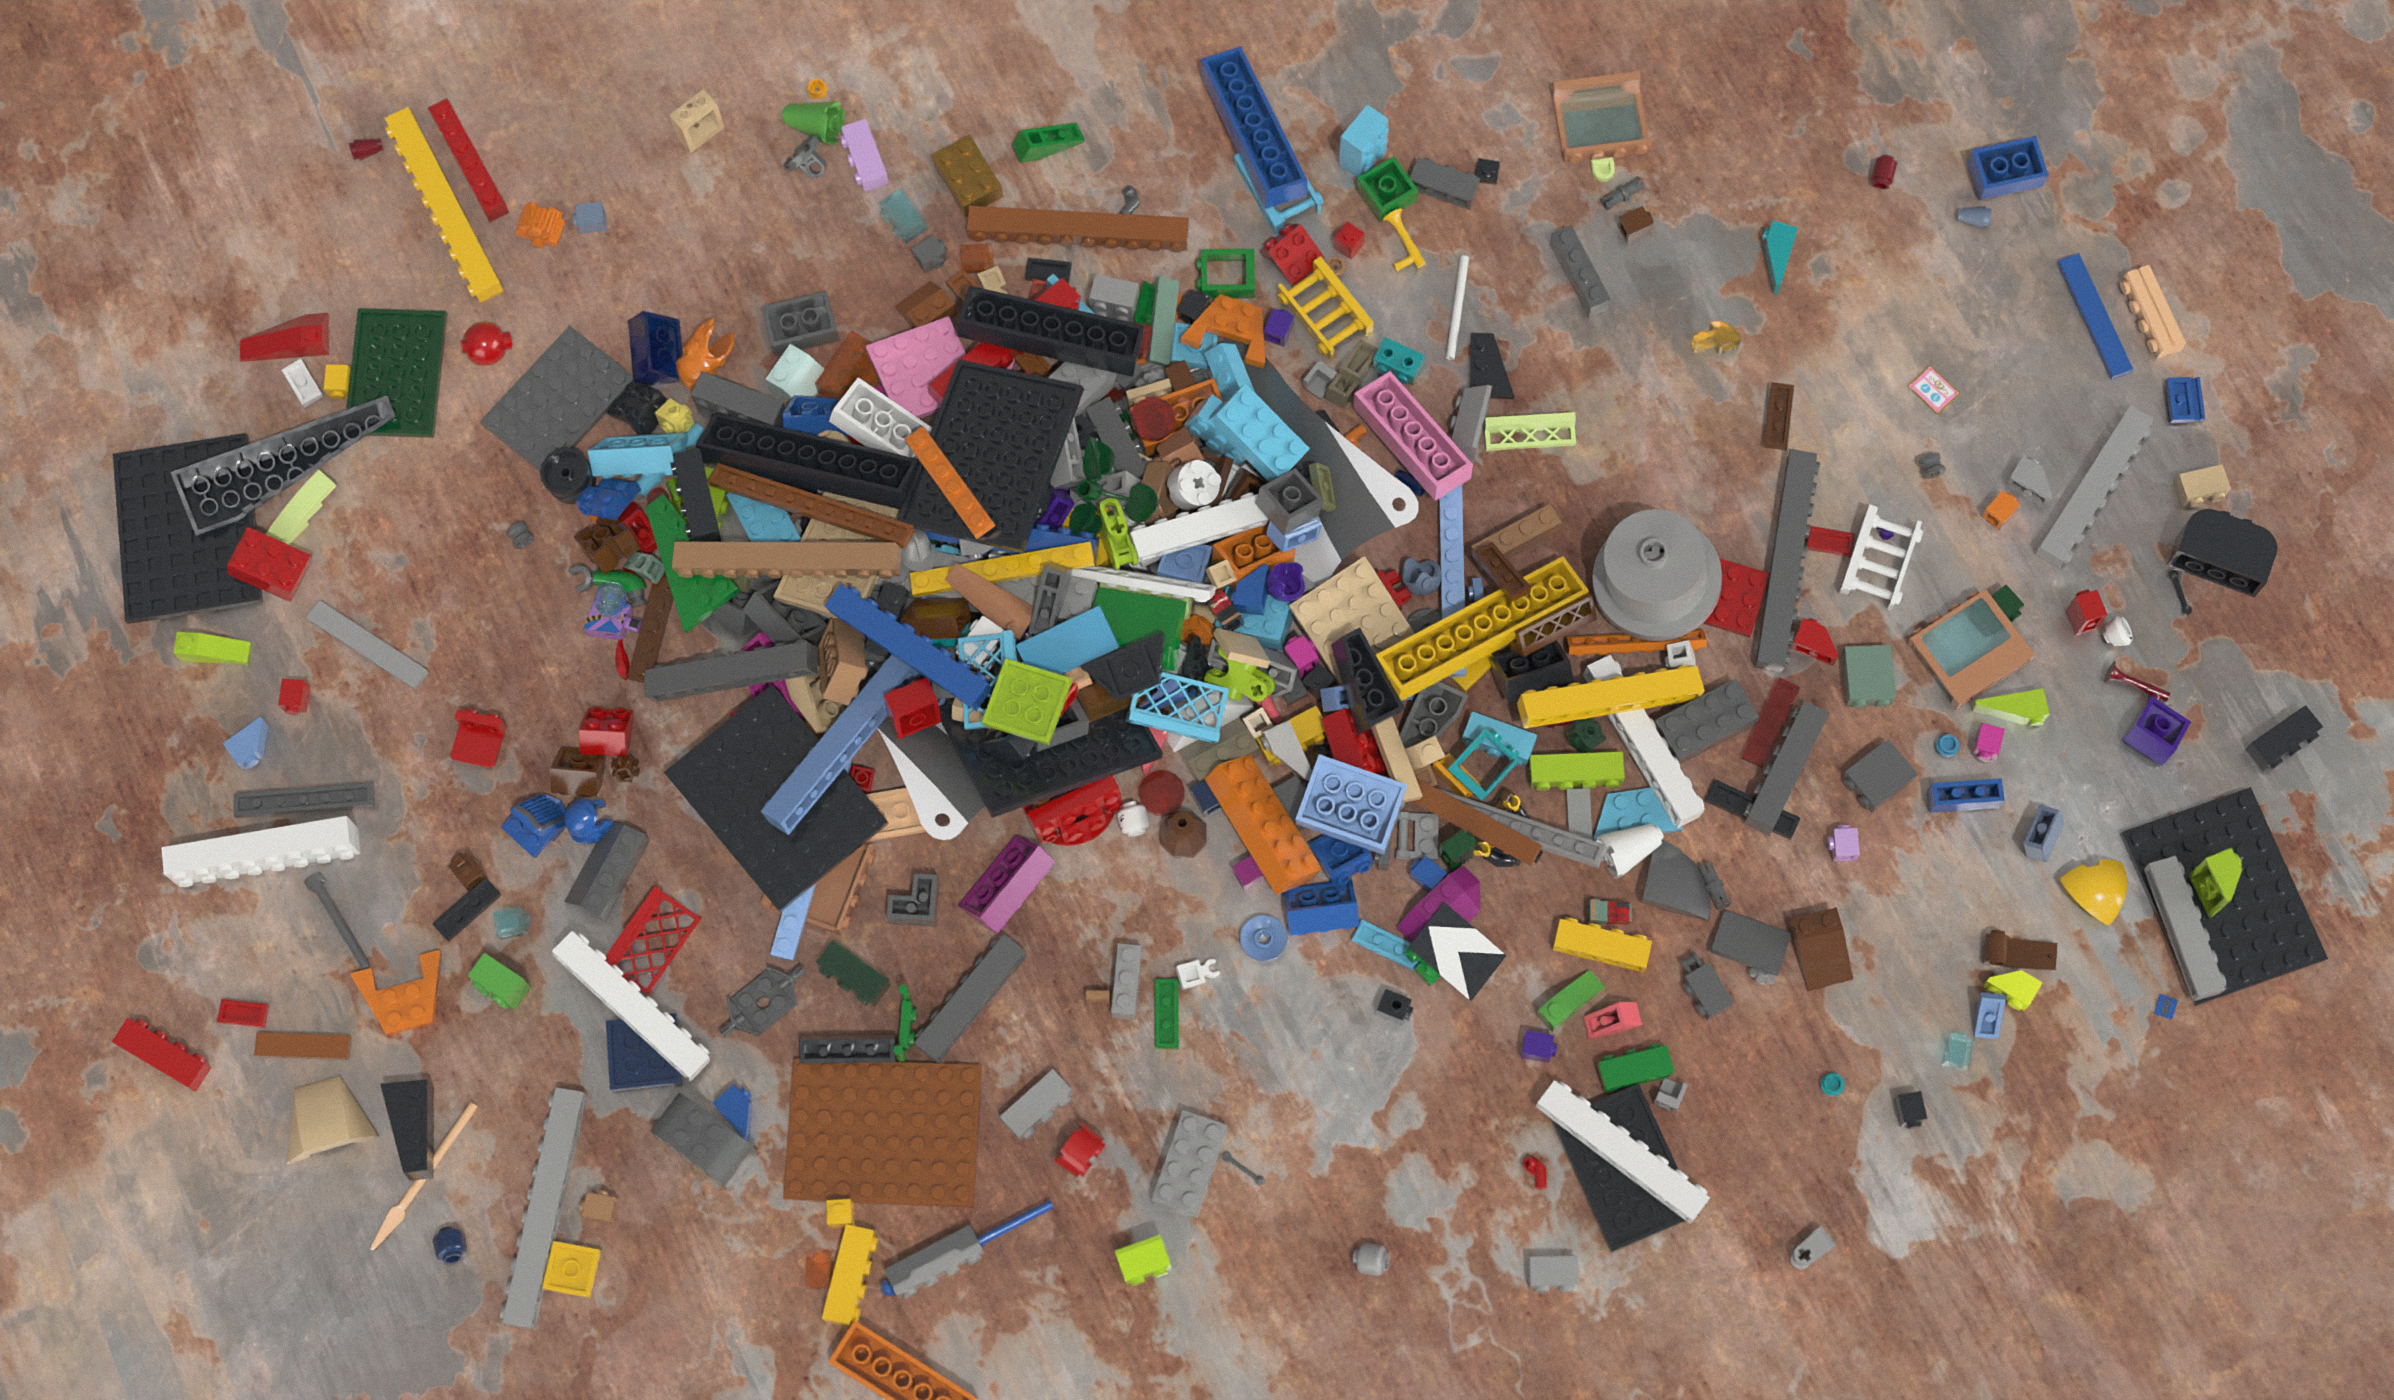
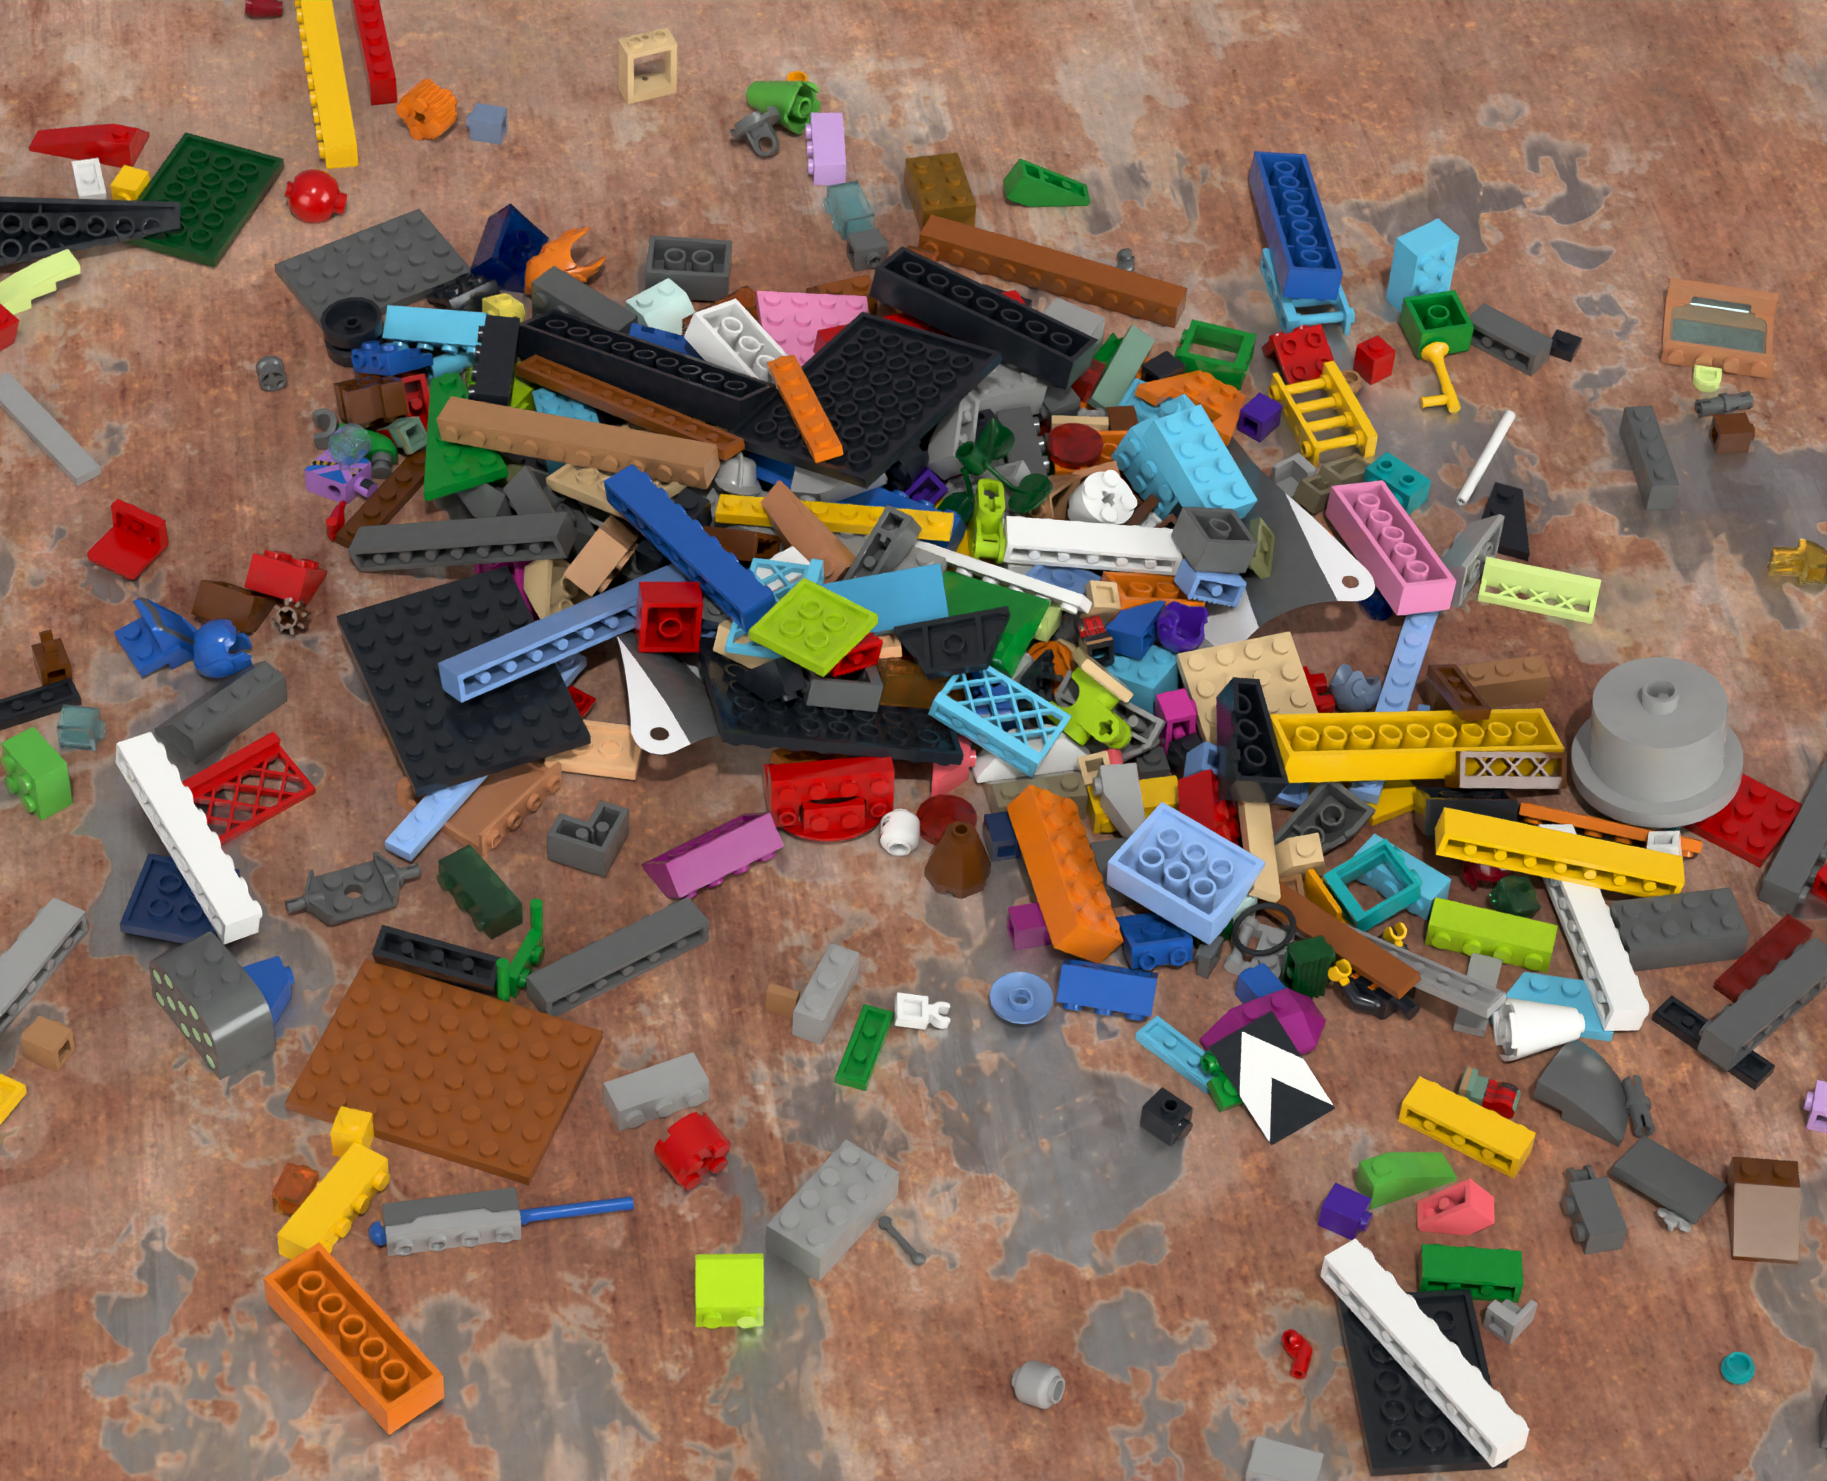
camera: 10 degrees right, 25 degrees down
none -> black tyre [1231,902,1297,956]

